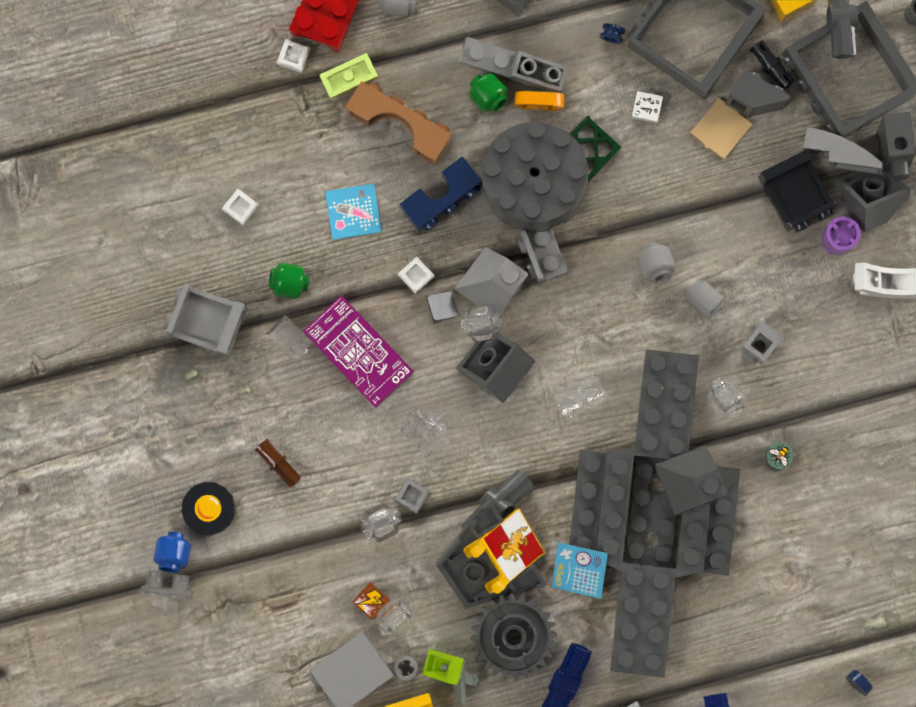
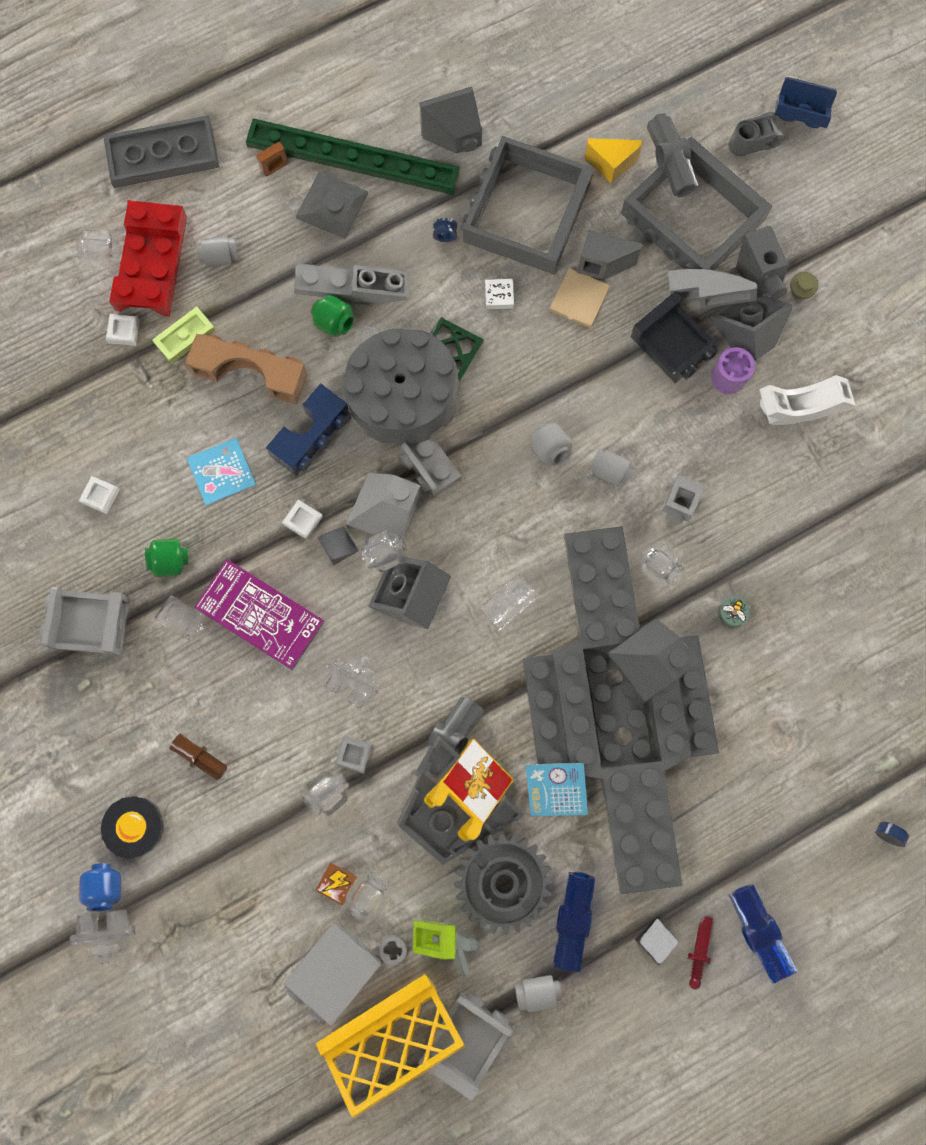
camera: 20 degrees left, 5 degrees down
light orange beam [514,91,565,111] -> none
black pin [750,40,795,90] -> none

